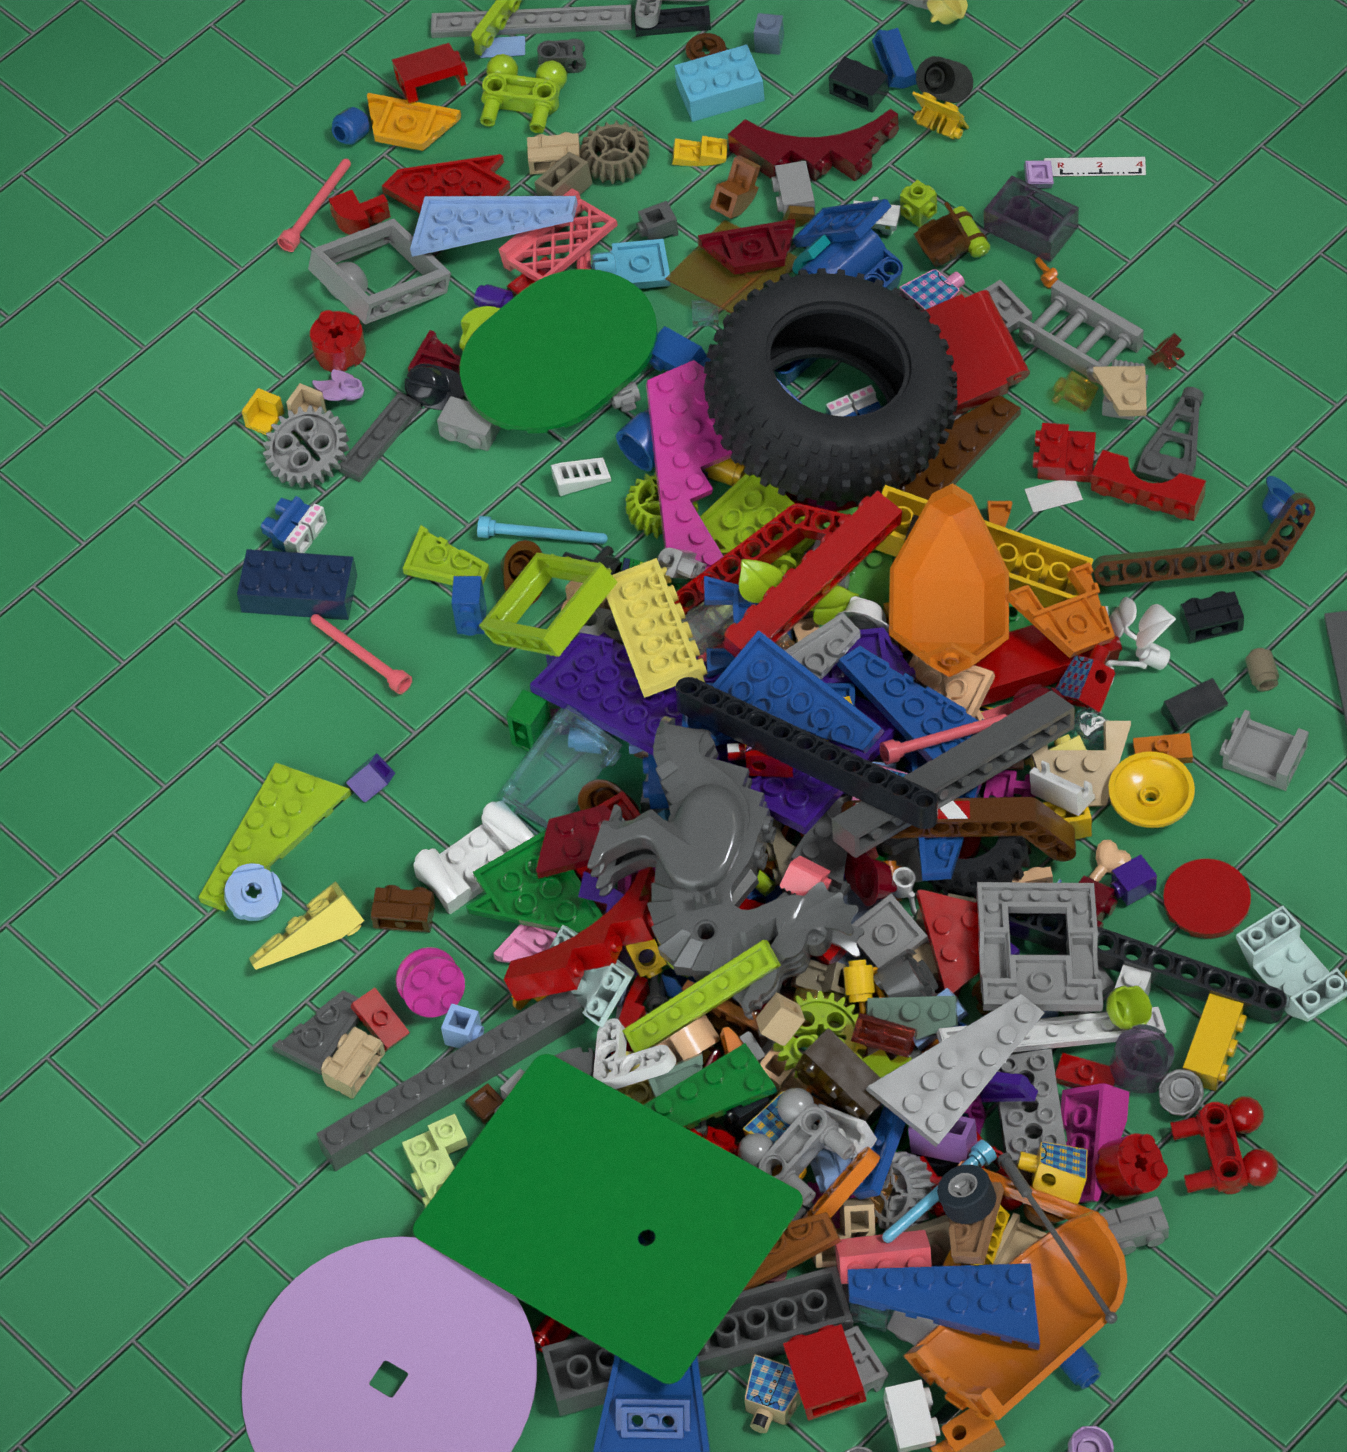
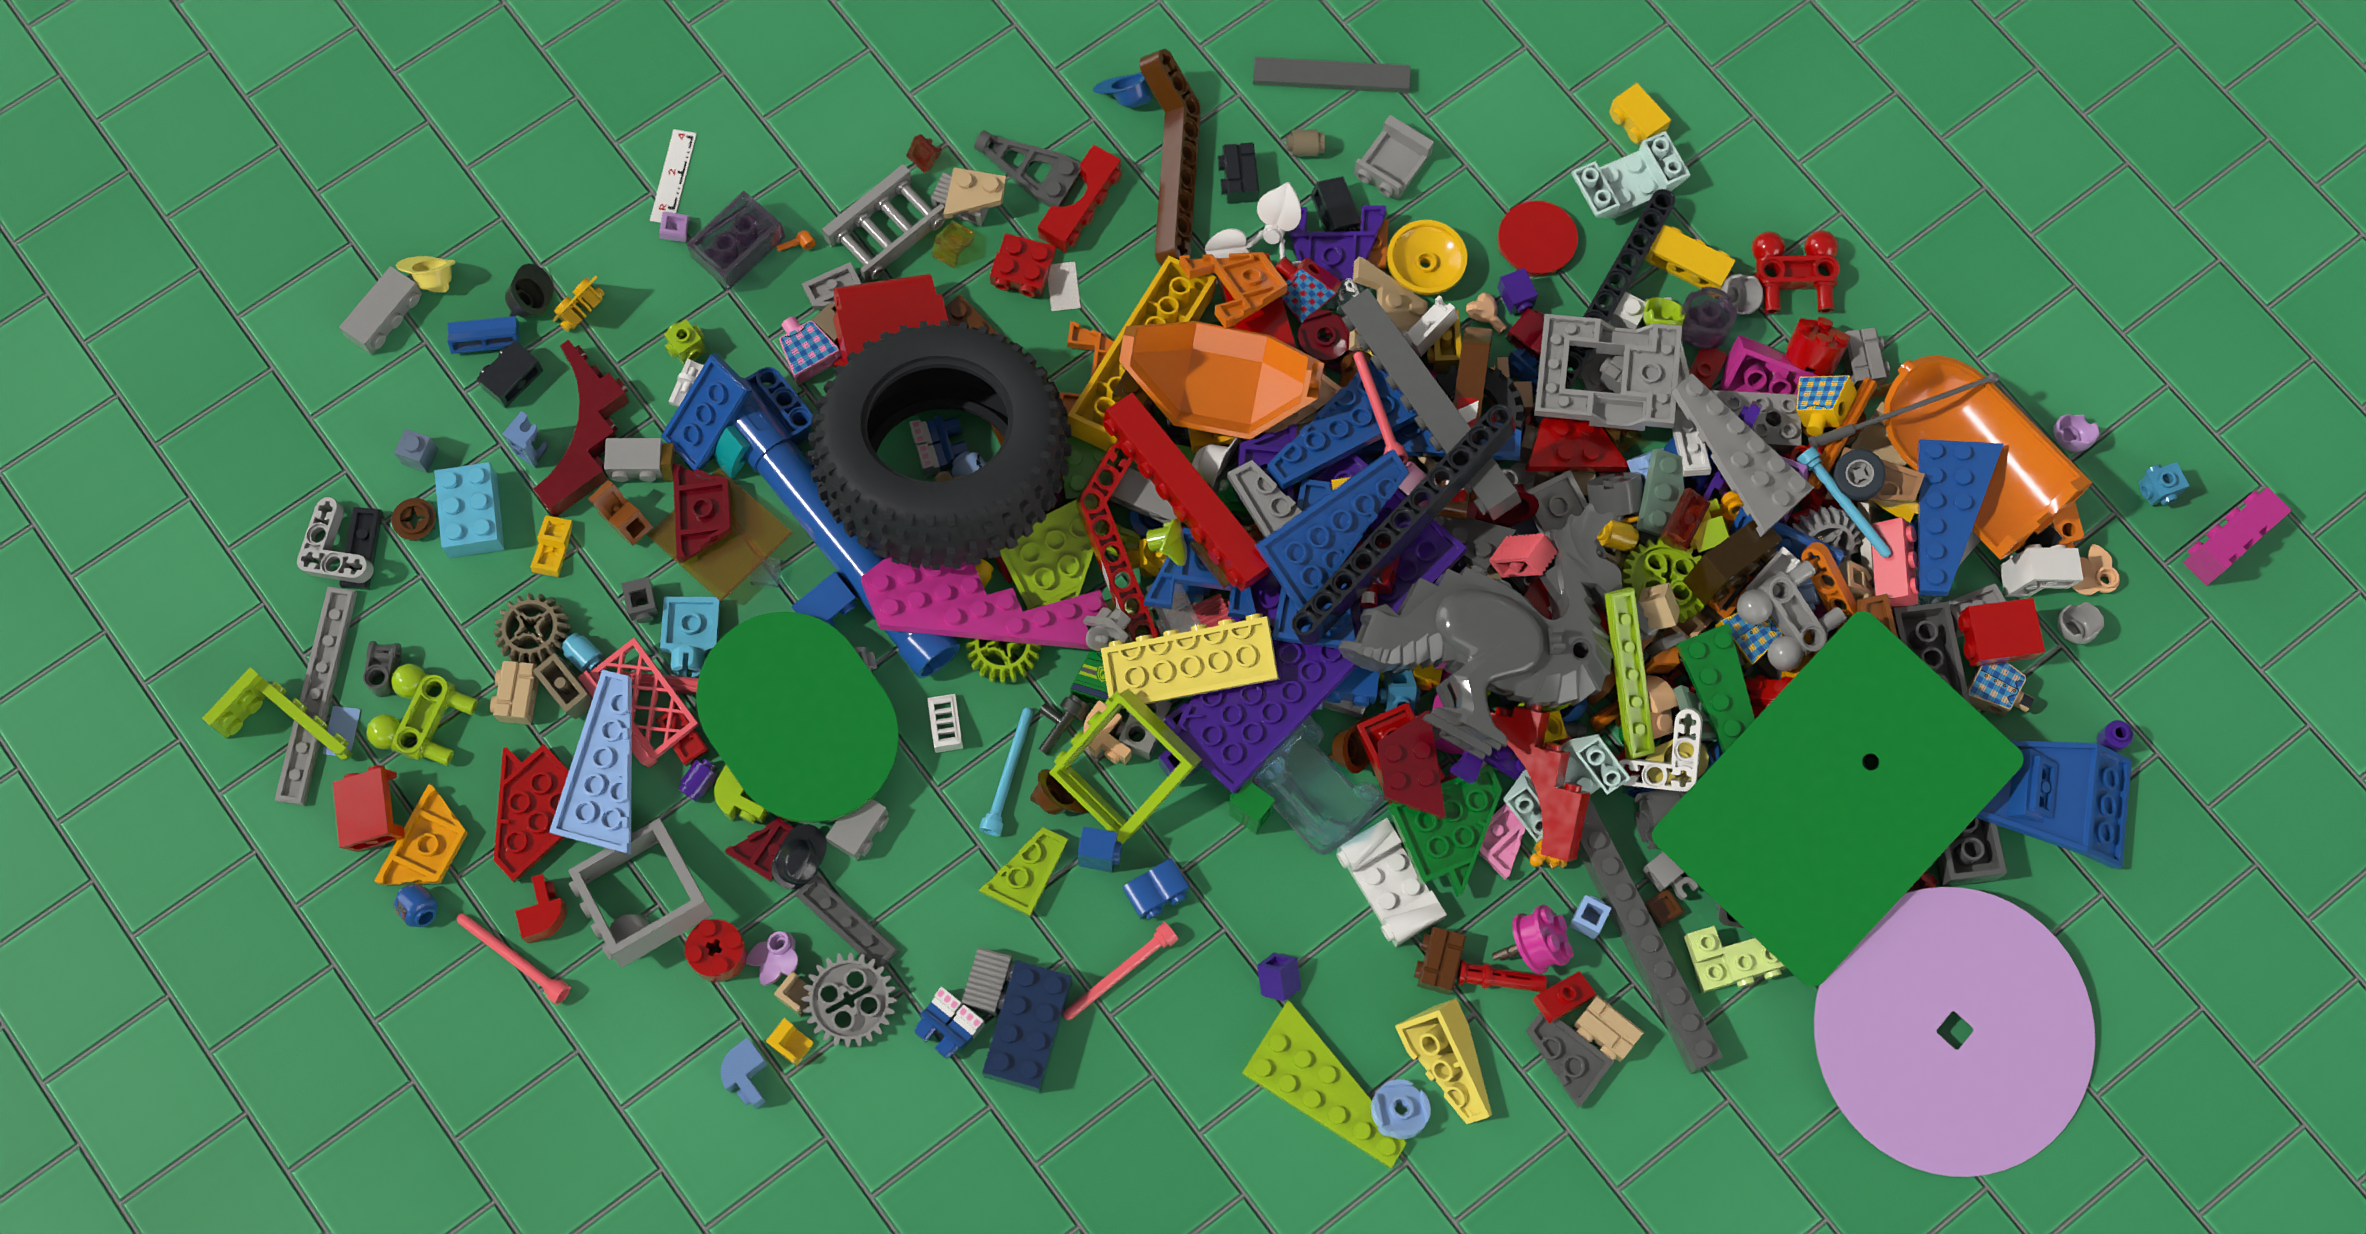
camera: 90 degrees left, 15 degrees up
reddish brown piece [914,202,990,267] -> none
none -> medium blue hinge [502,411,548,468]
none -> medium azure brick [561,633,603,673]
none -> medium blue brick [721,1037,768,1109]
none -> light grey brick [961,947,1014,1016]
none -> blue brick [1122,858,1189,920]
none -> dark purple wing [1289,205,1387,284]
none -> red pin [1457,959,1547,993]

